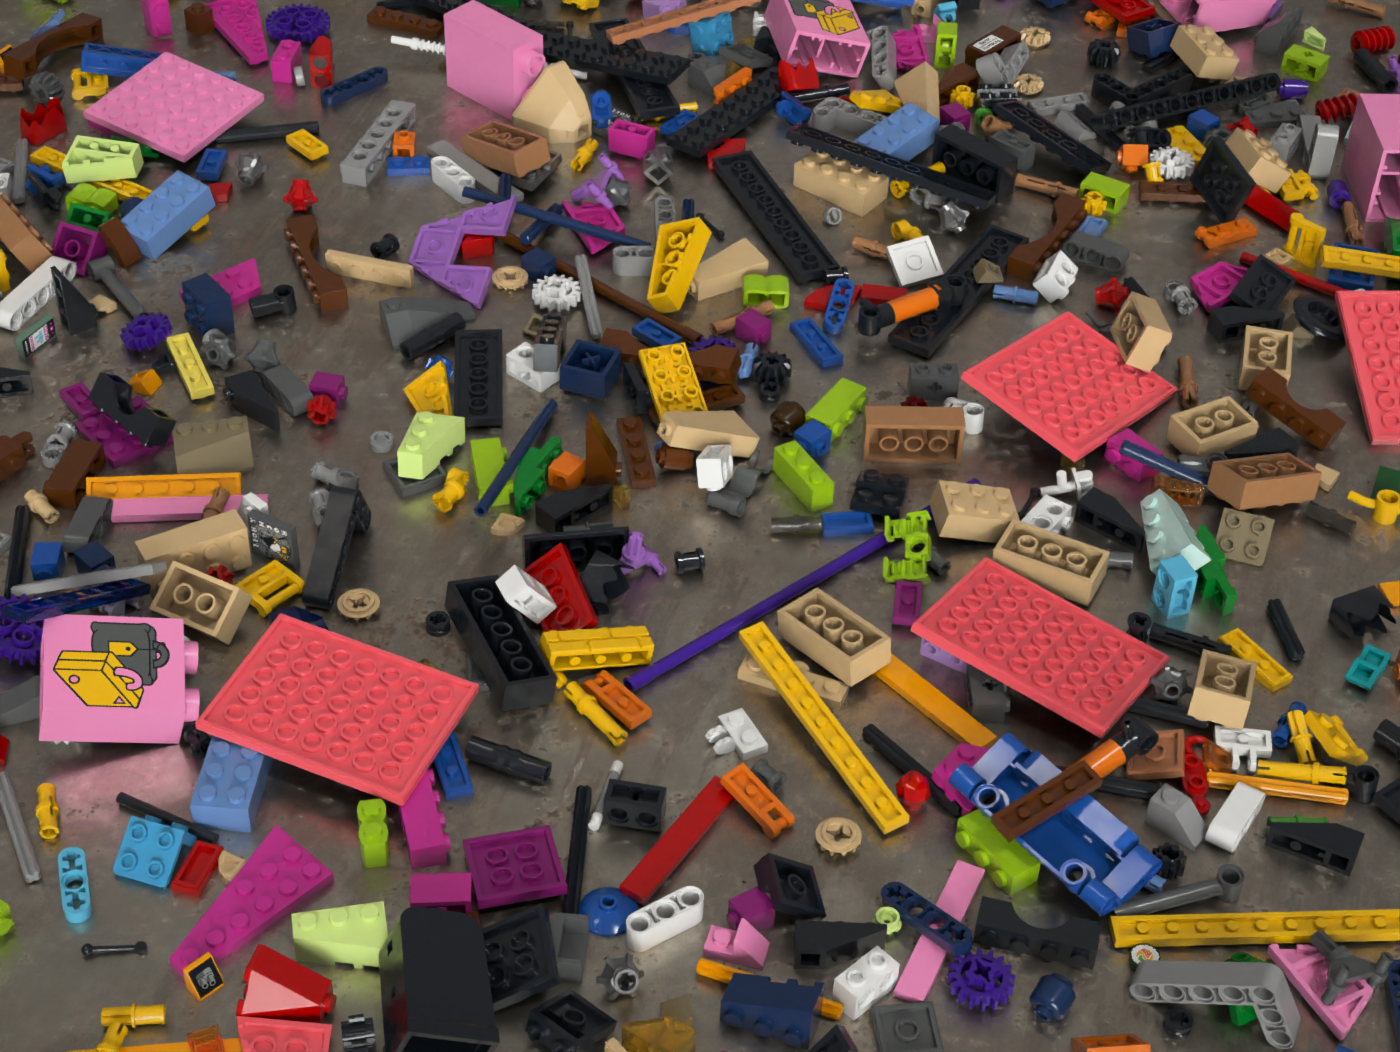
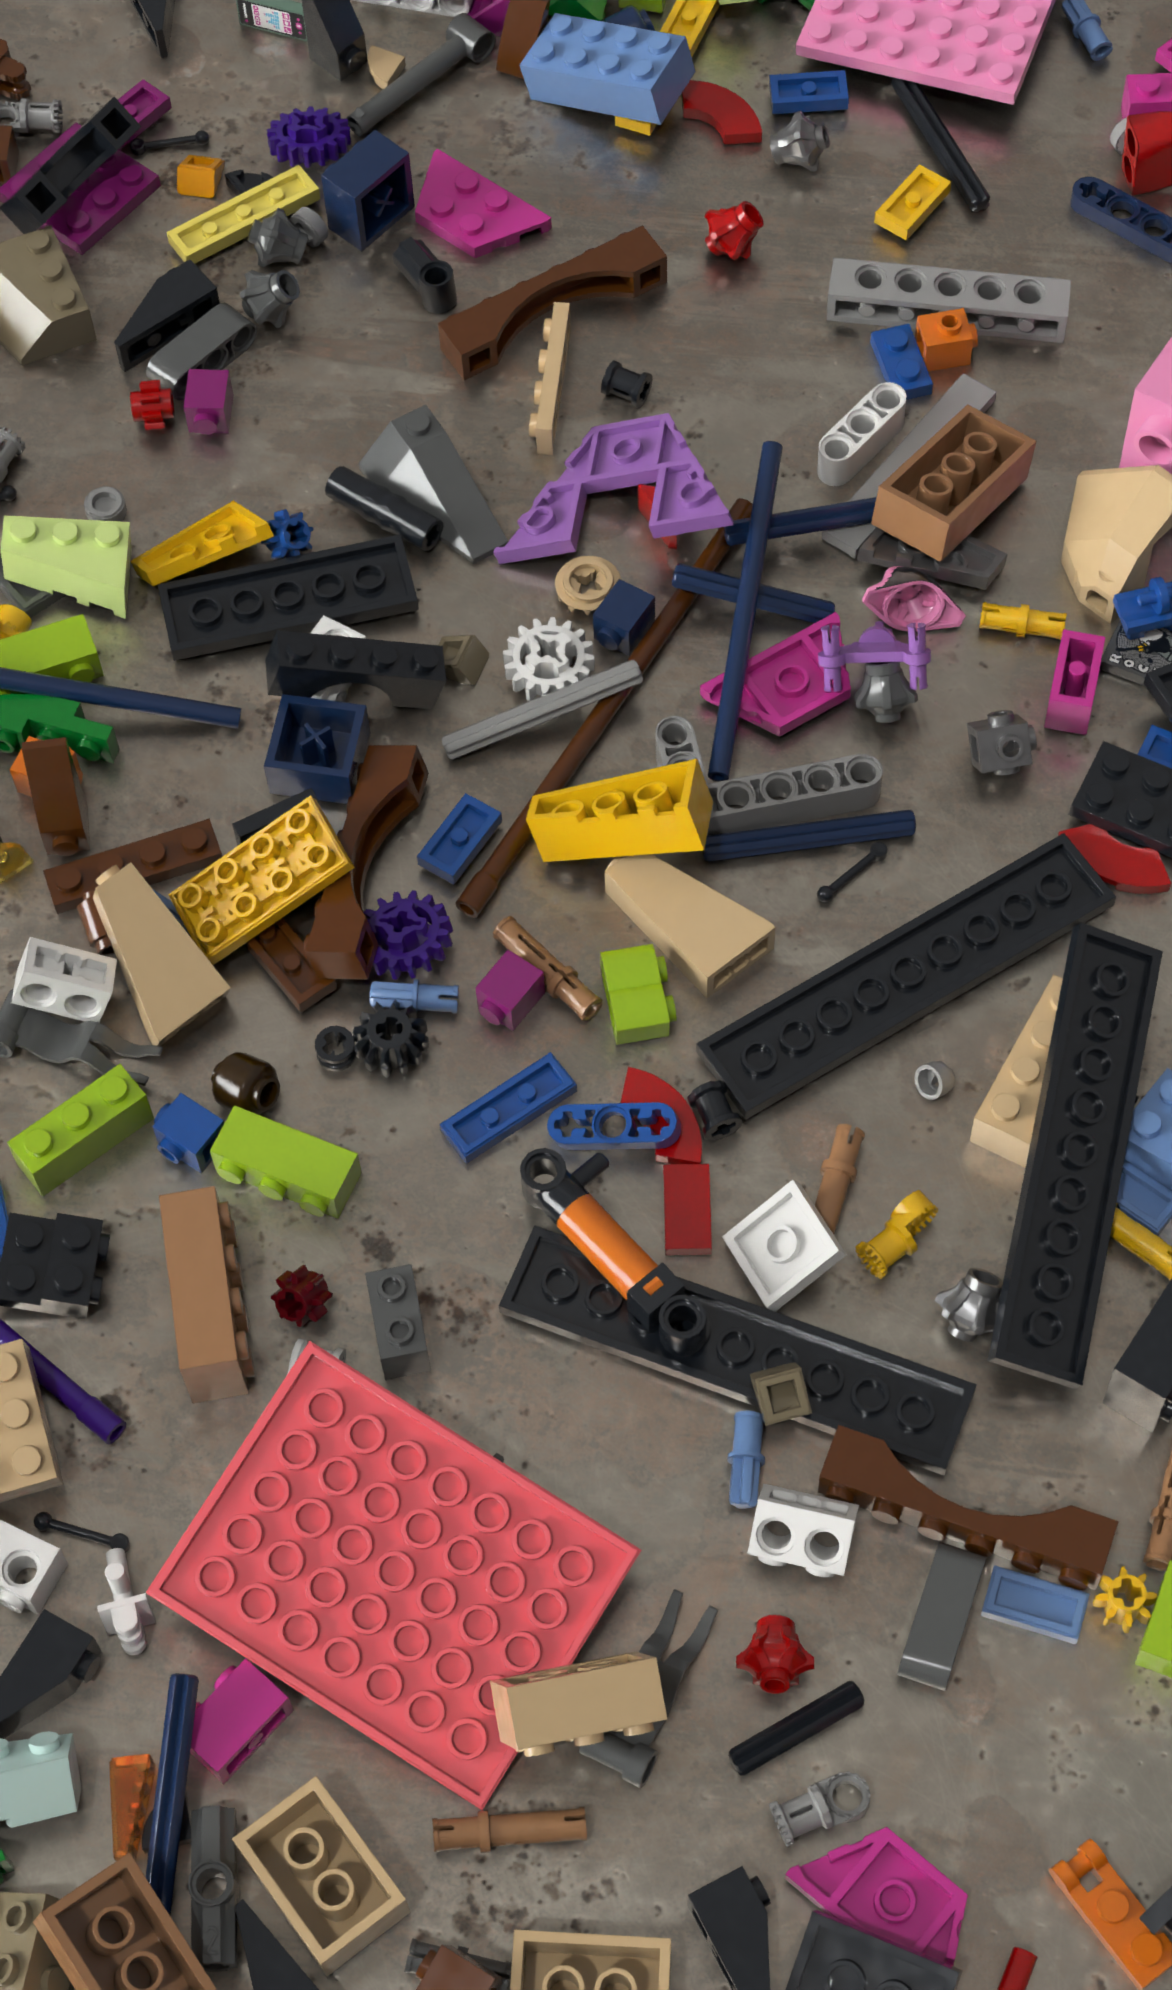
camera: 85 degrees right, 20 degrees up
none -> bright pink hat [862,566,966,632]

